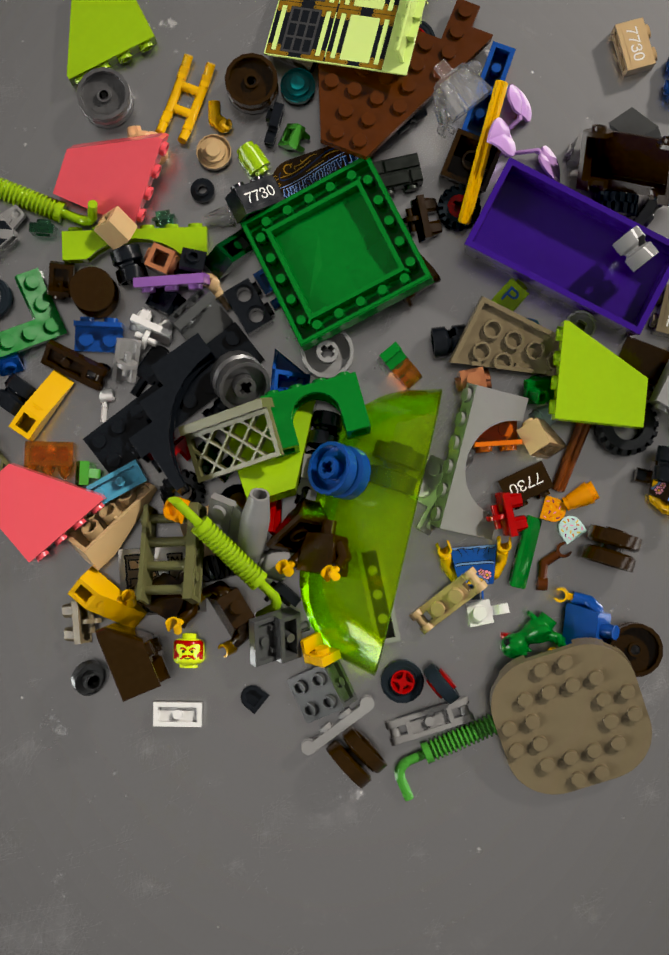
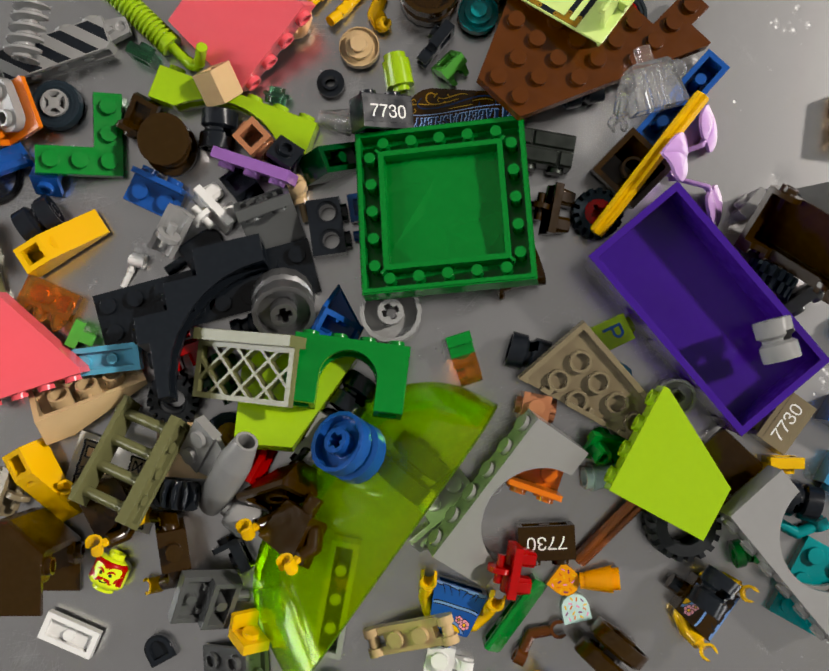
camera: 25 degrees right, 0 degrees up
dark brown plate [40,339,111,391] -> none
light orange tile [163,496,190,524] -> none
lime piece [168,496,282,617] -> none
tan slope [517,417,567,459] -> none

